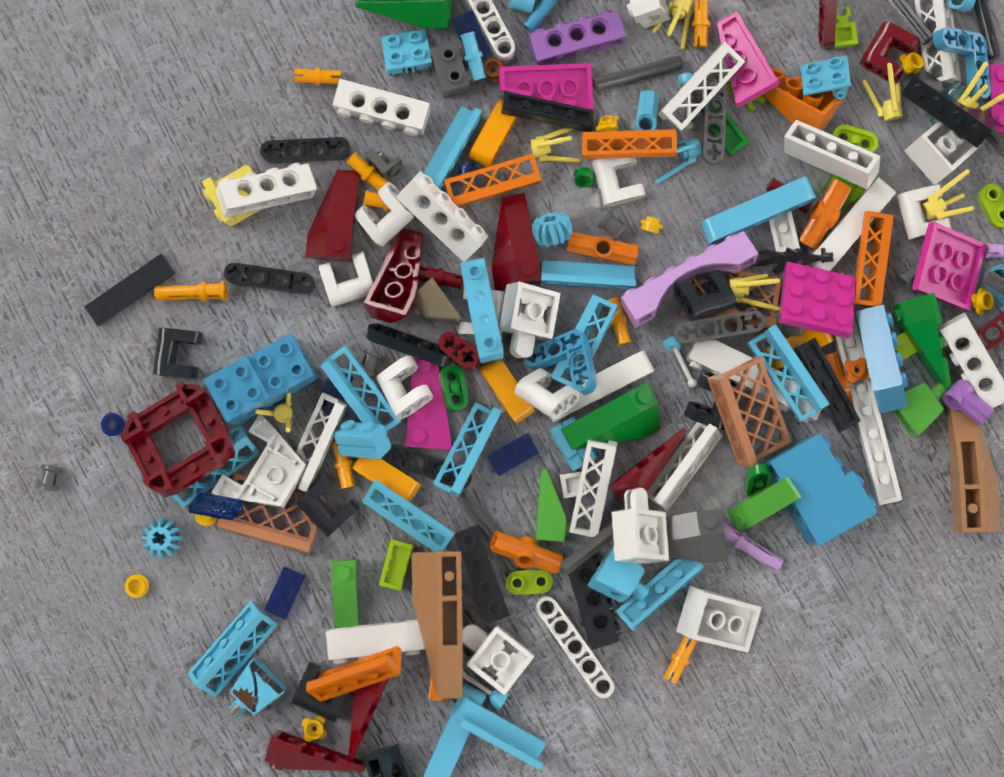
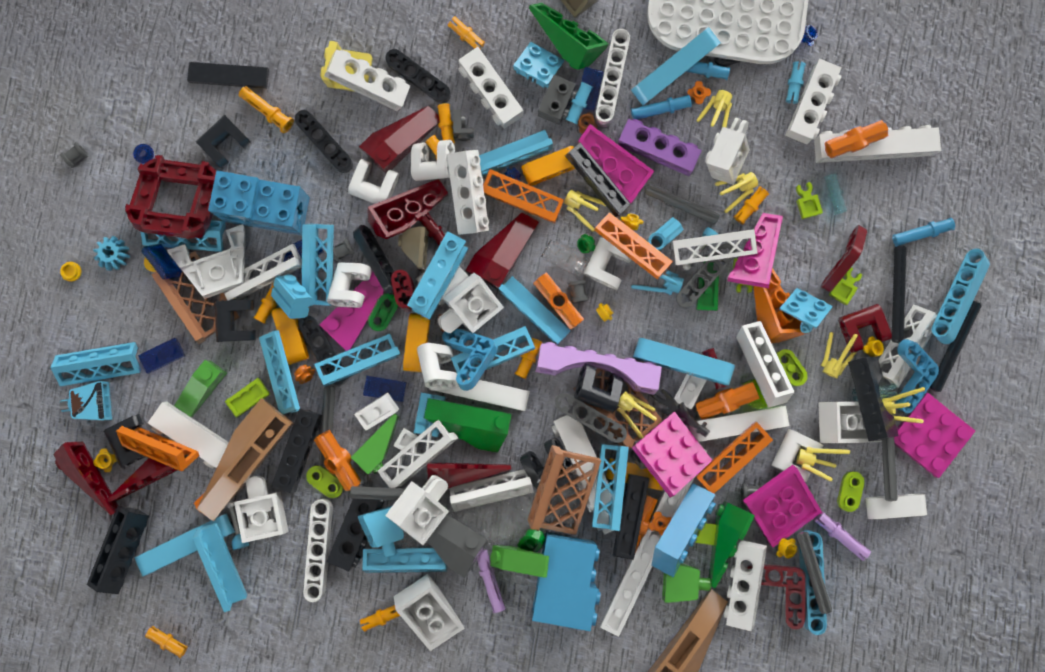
camera: 40 degrees right, 0 degrees up
light yellow plant [254,393,294,433] -> none
medium azure gear [532,211,573,247] -> none
hinge [661,334,697,388] -> none
medium lavender piece [942,379,994,426] -> none
none -> orange plate [294,365,315,384]
none -> white plate [354,393,399,430]

